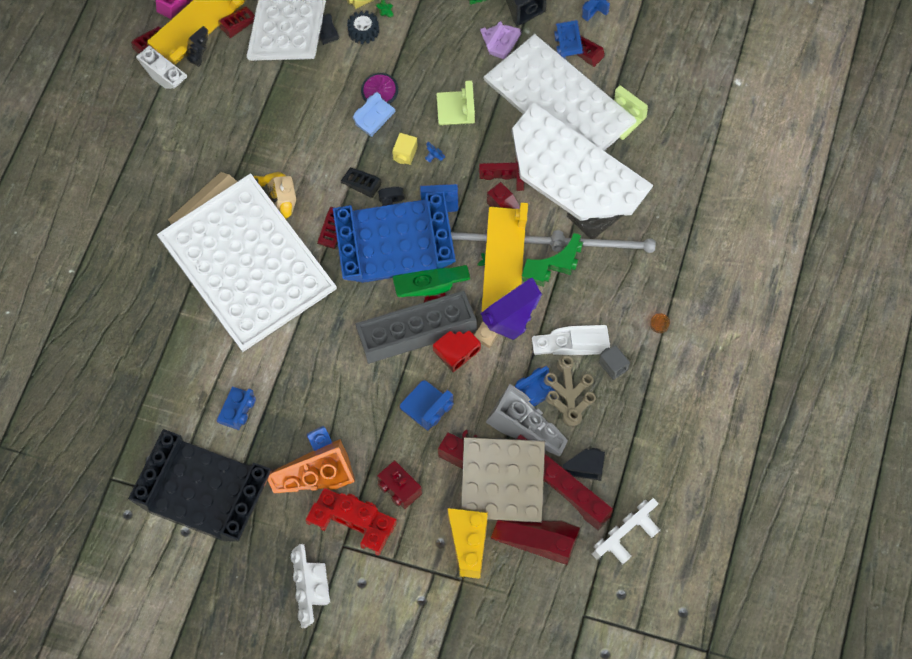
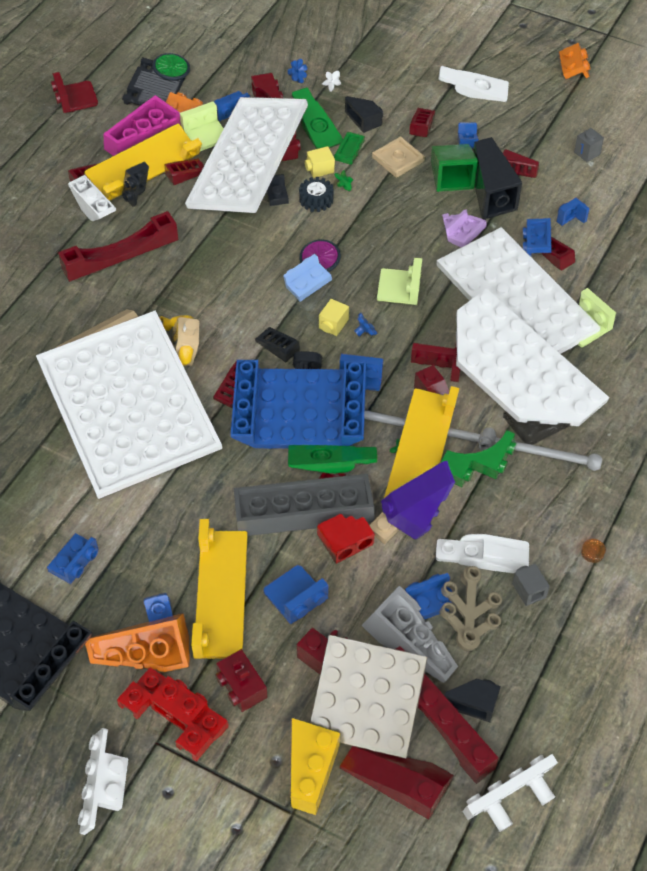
camera: 10 degrees right, 10 degrees down
none -> dark red arch [58,211,179,282]
none -> yellow bracket [191,519,247,659]

